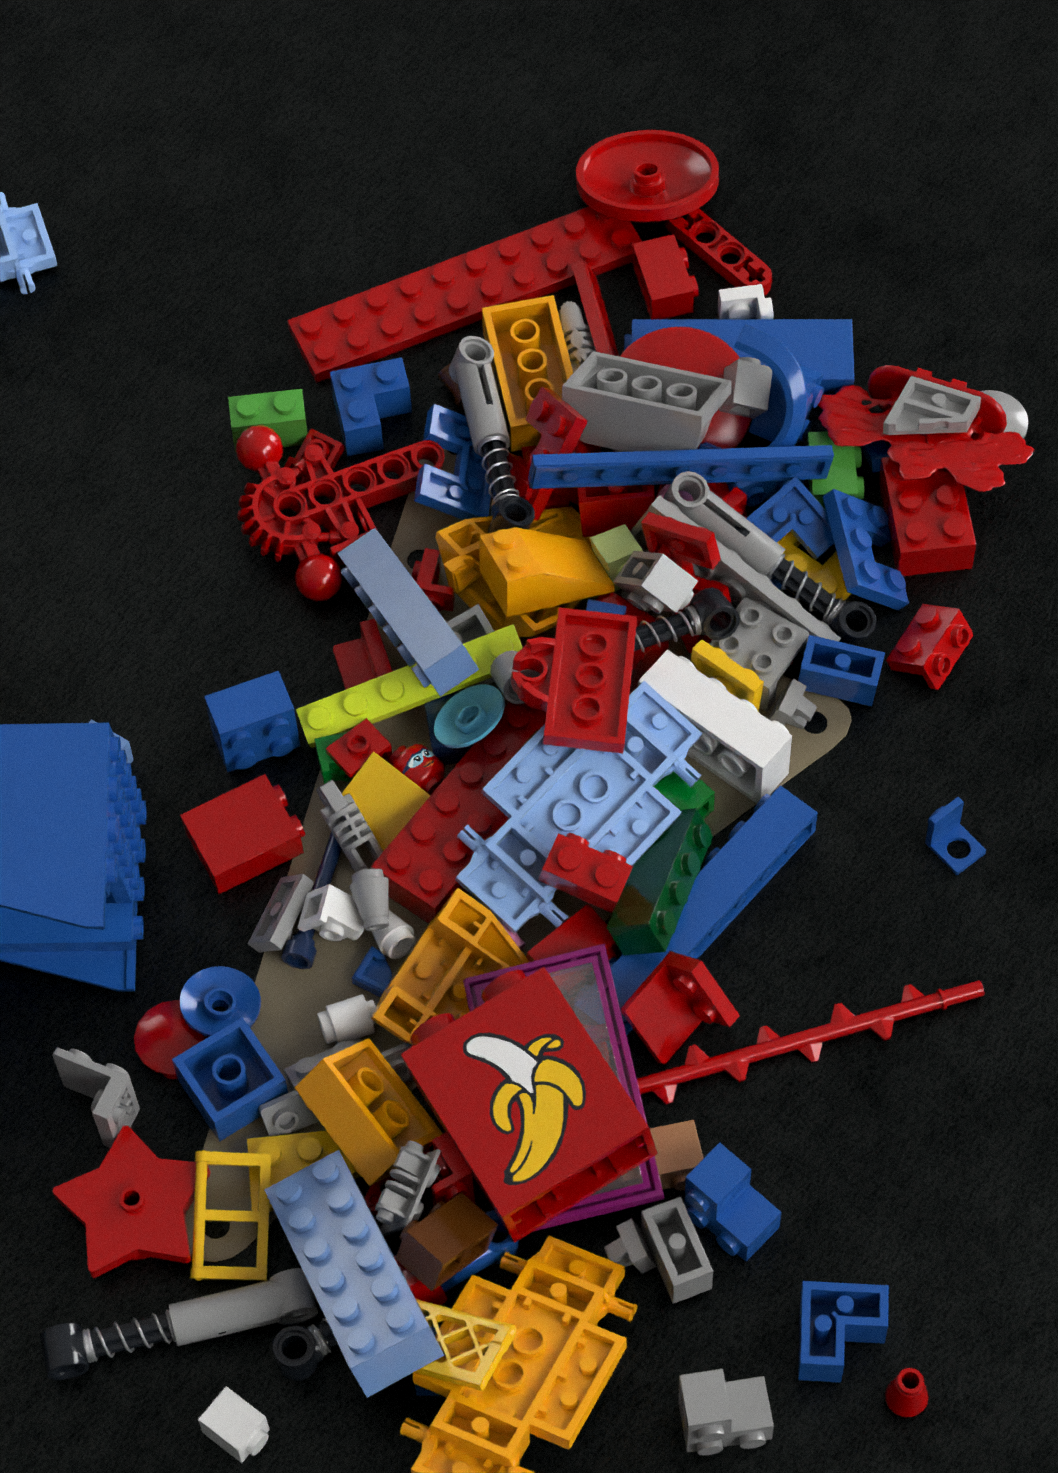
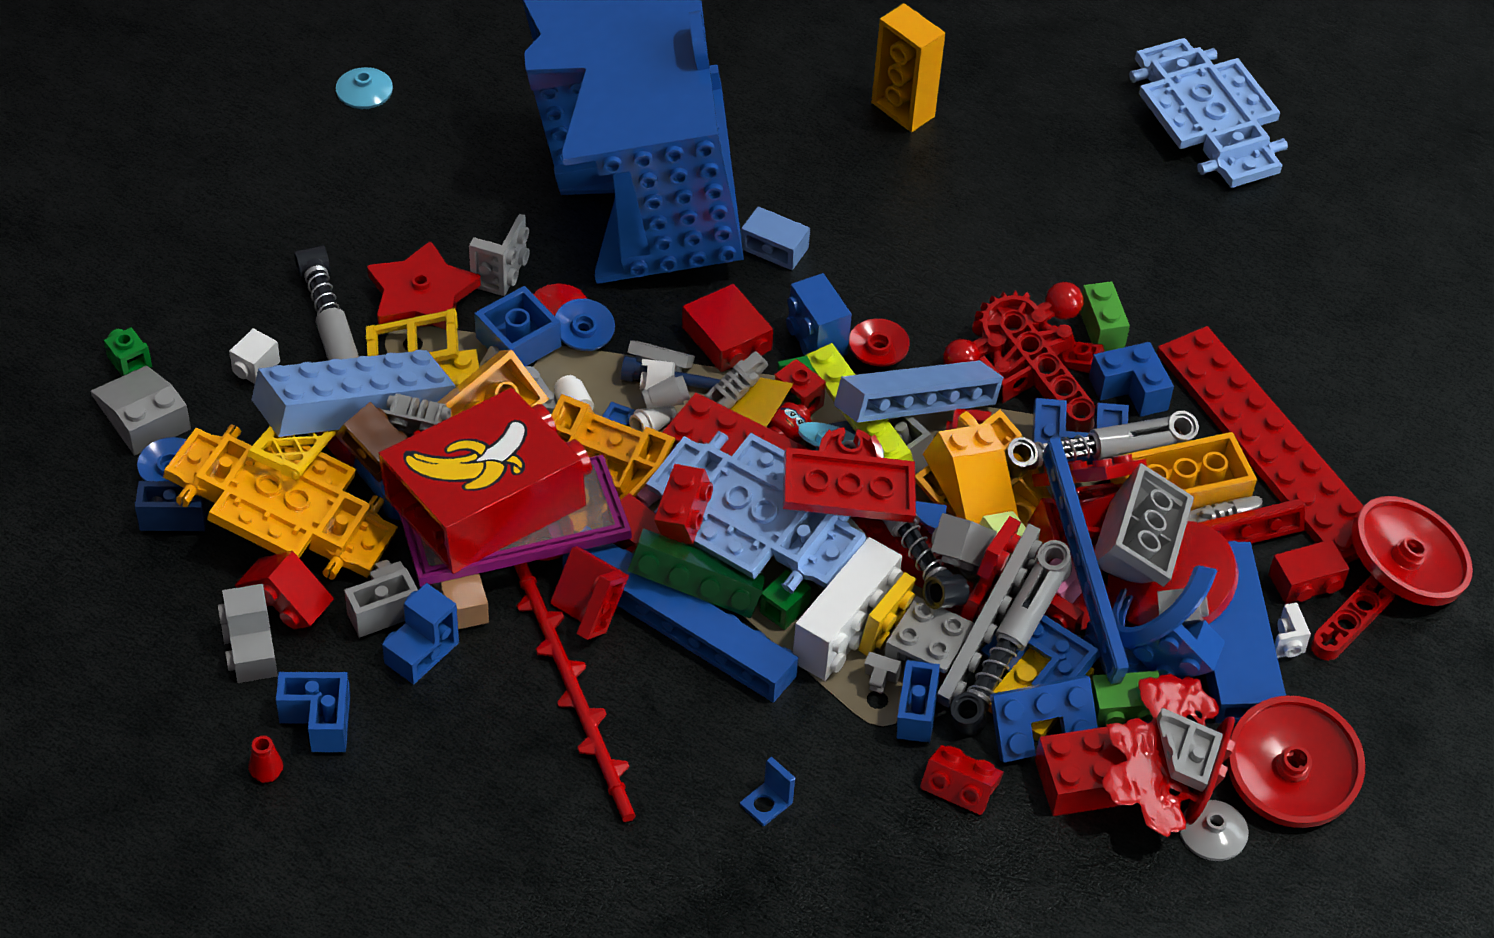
camera: 80 degrees right, 10 degrees down
none -> red brick [235,550,334,629]
none -> red dish [849,319,910,367]
none -> red dish [1227,695,1365,828]

